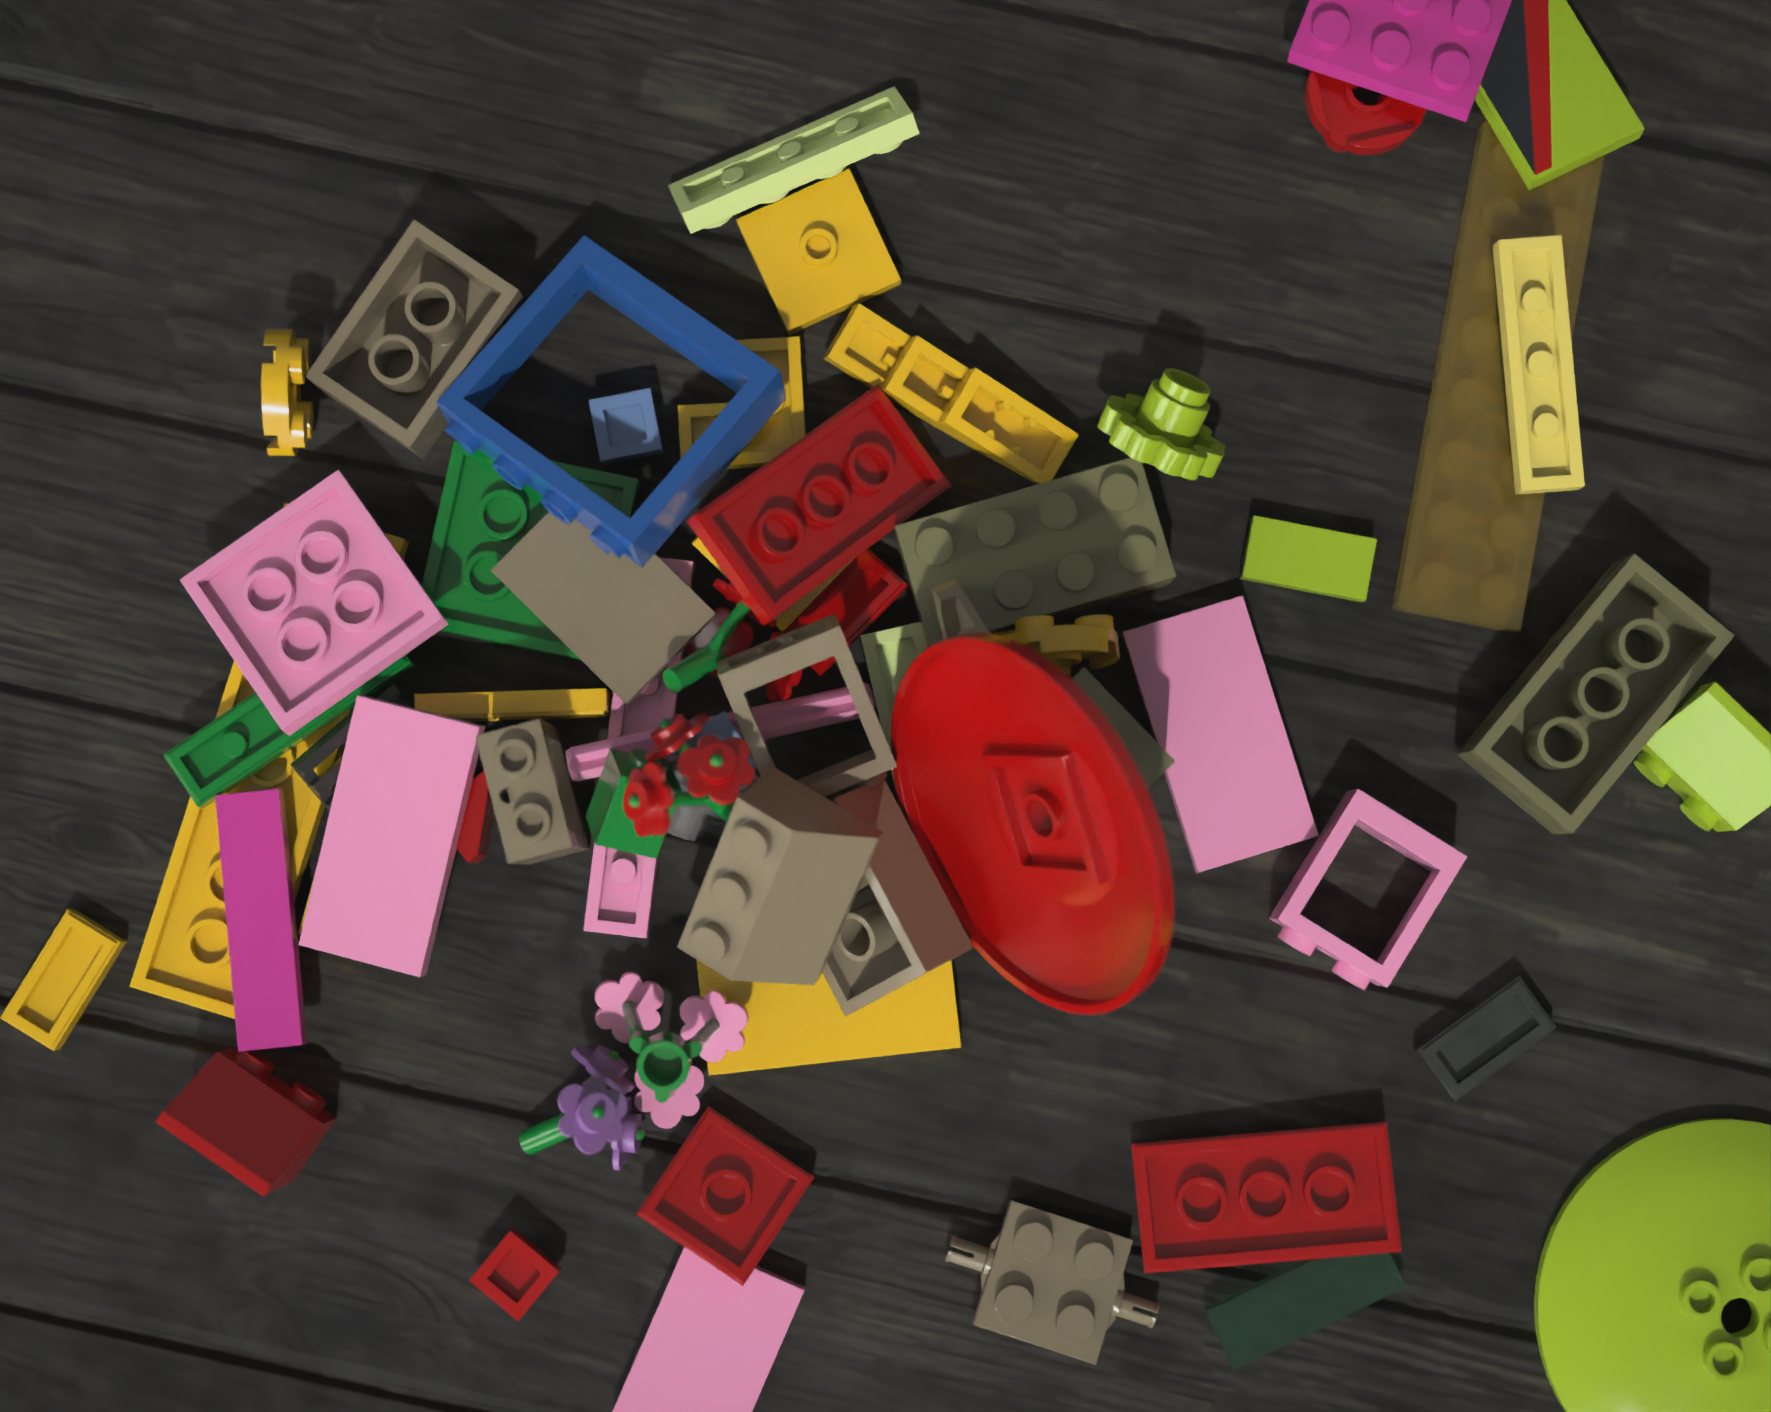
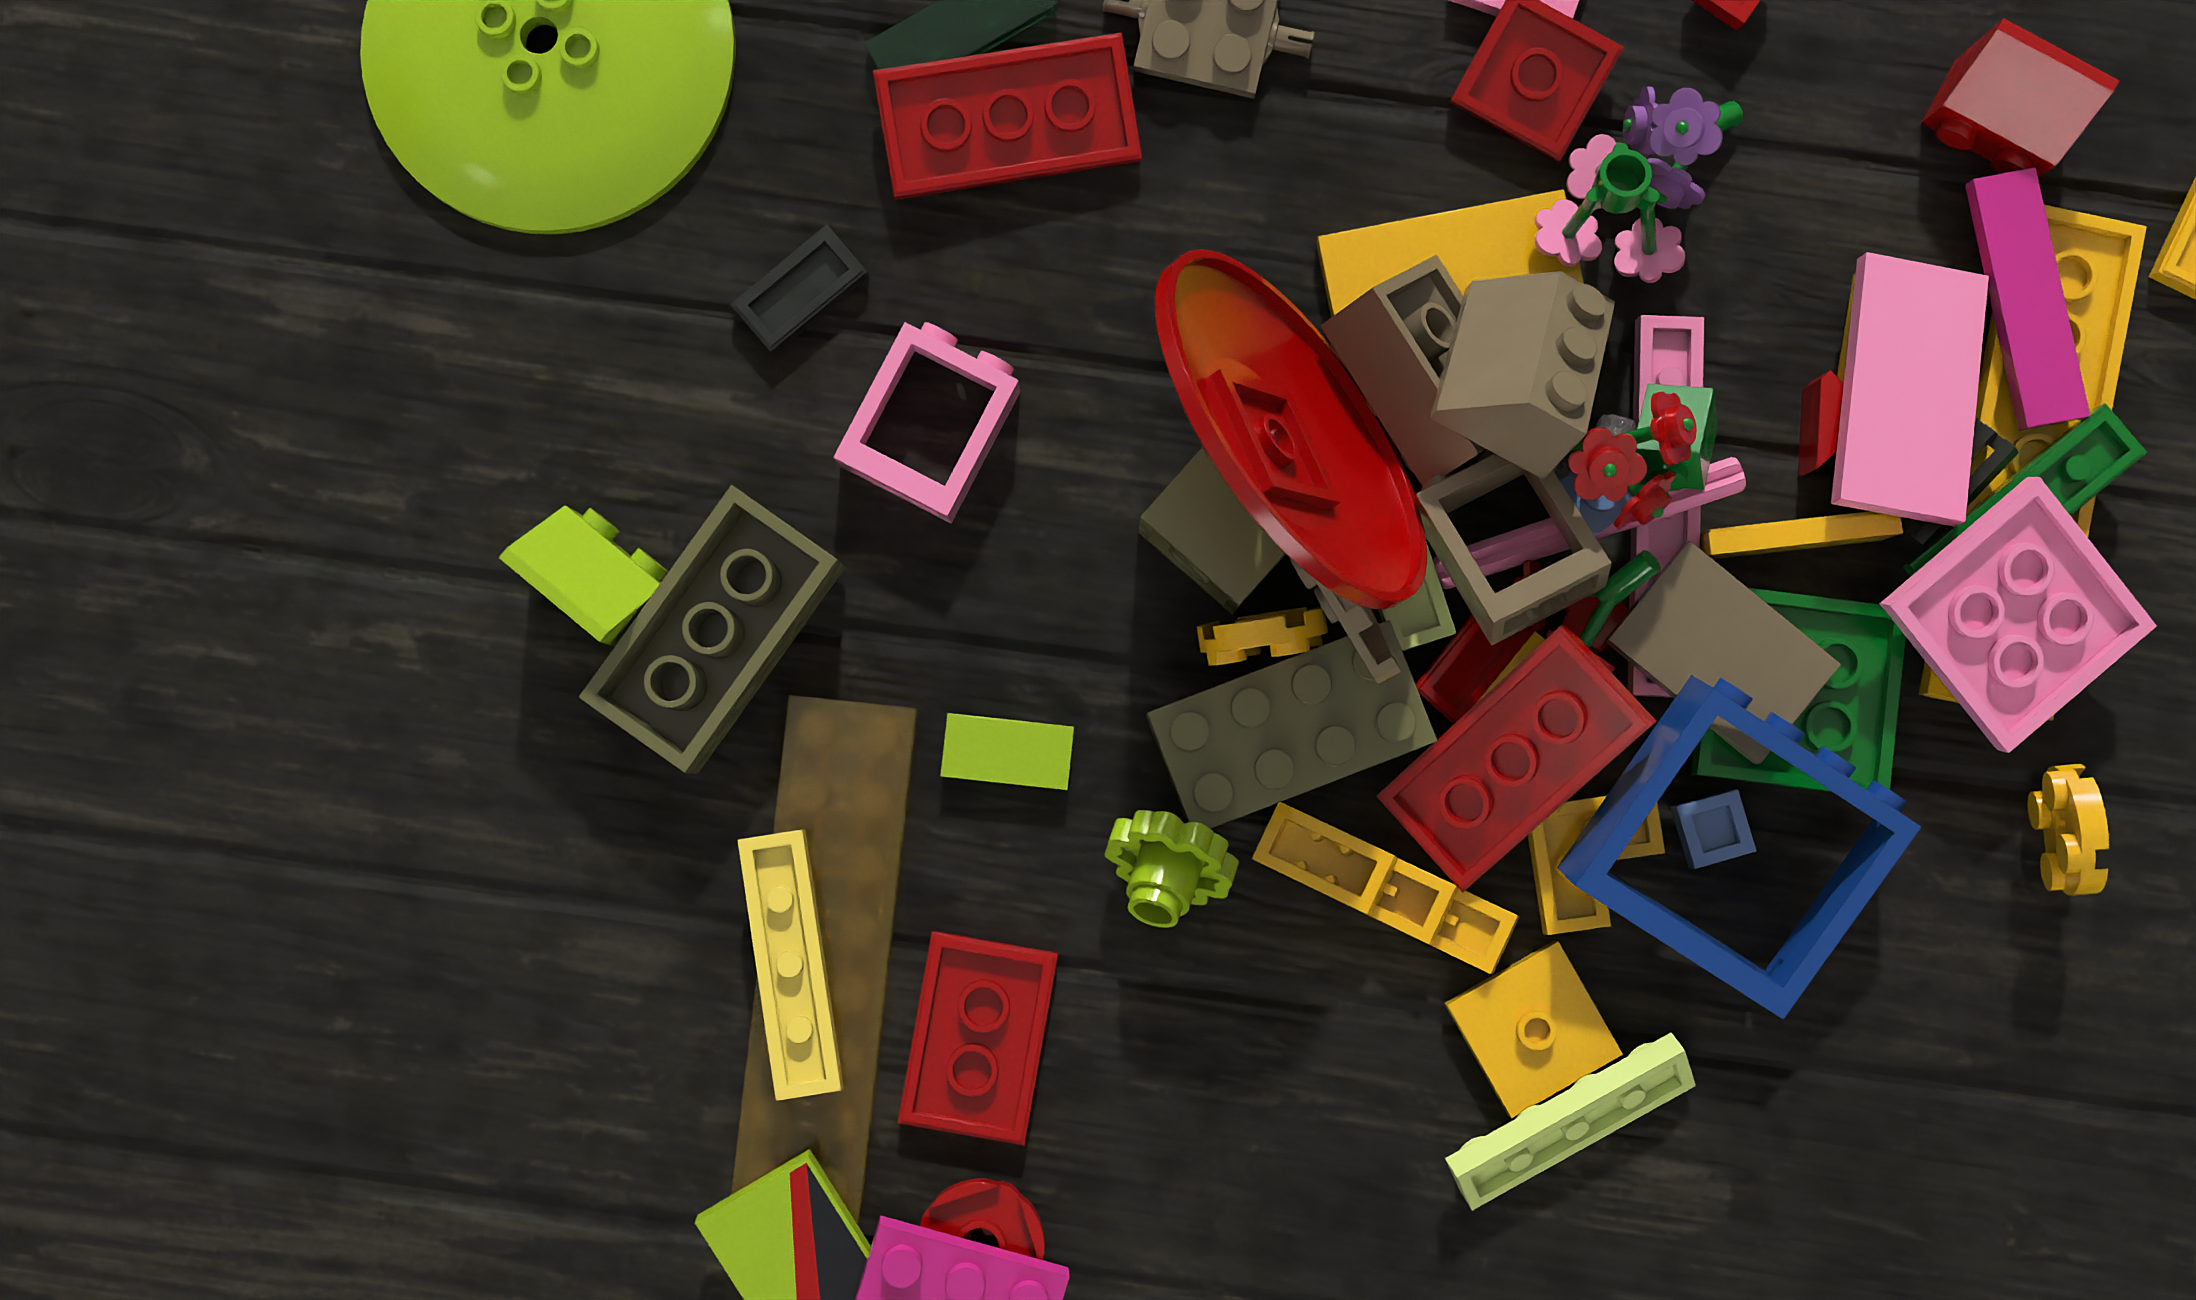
camera: 175 degrees right, 0 degrees up
dark tan brick [305,220,526,459] -> none
dark tan window [476,719,590,865] -> none
bright pink tile [1121,595,1319,873] -> none
none -> red tile [898,931,1058,1146]

